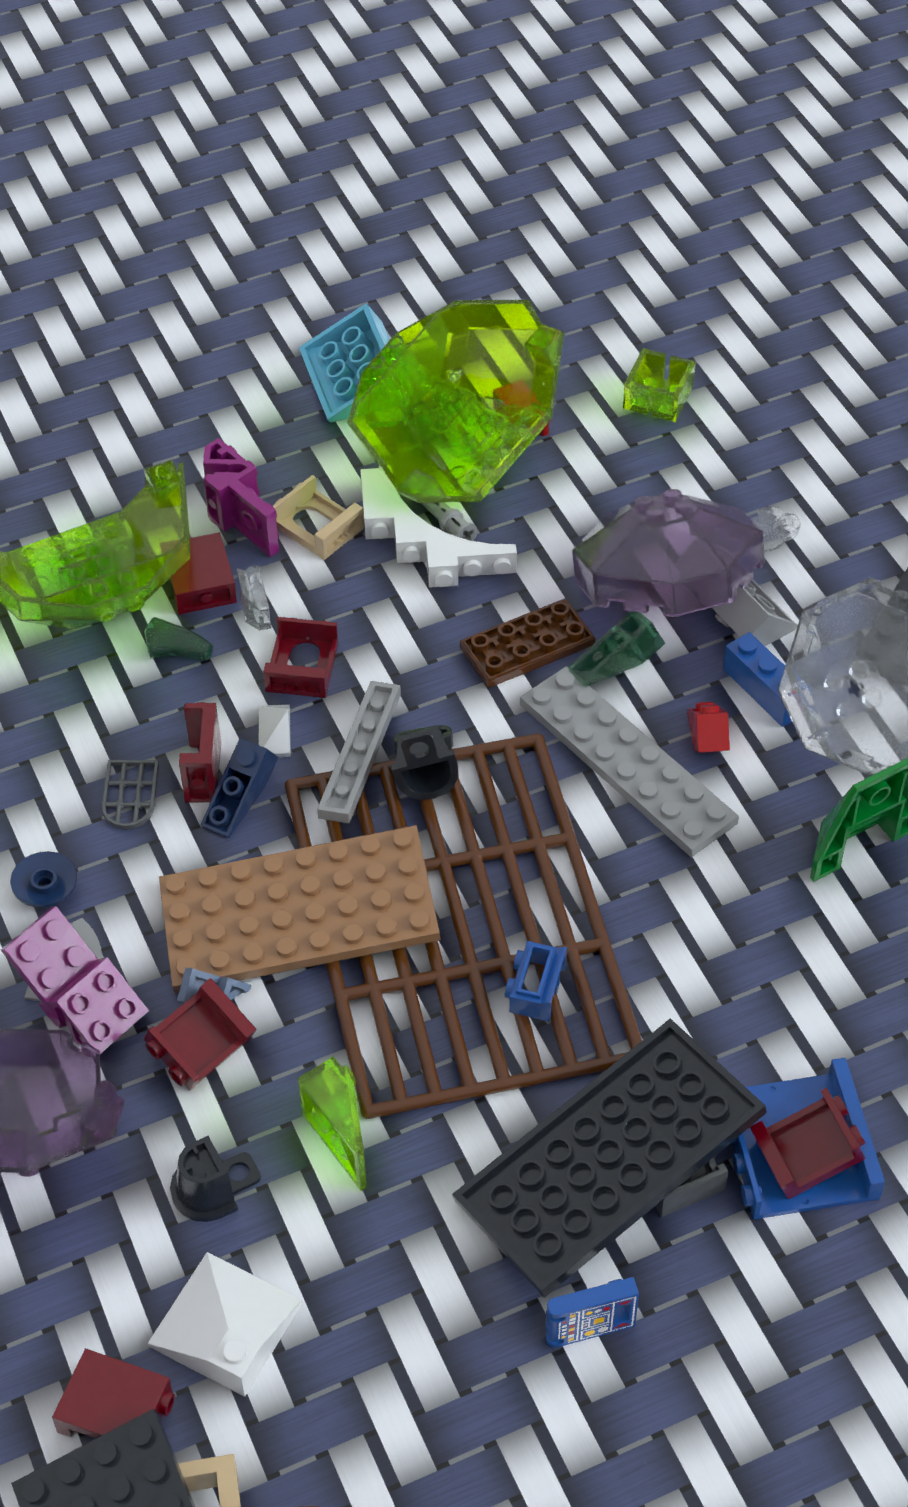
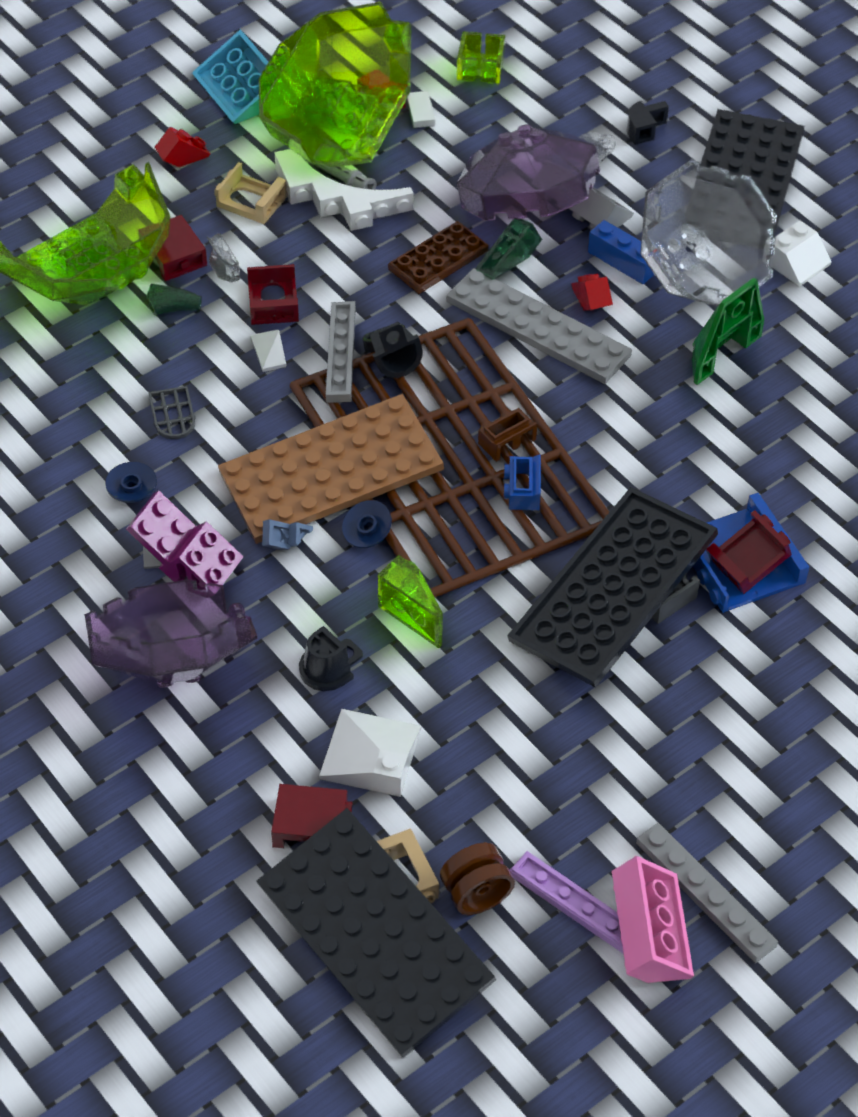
camera: 15 degrees left, 0 degrees up
dark red panel [144,978,257,1091] -> none
dark red panel [179,702,221,803] -> none
dark blue slope [200,738,279,838] -> none
magenta piece [203,438,279,557] -> none
blue container [545,1277,639,1348] -> none
none -> red slope [154,127,210,168]
none -> dark blue dish [342,500,392,548]
none -> white tile [406,91,435,128]
none -> reddish brown window [478,408,537,462]
none -> black brick [627,101,669,145]

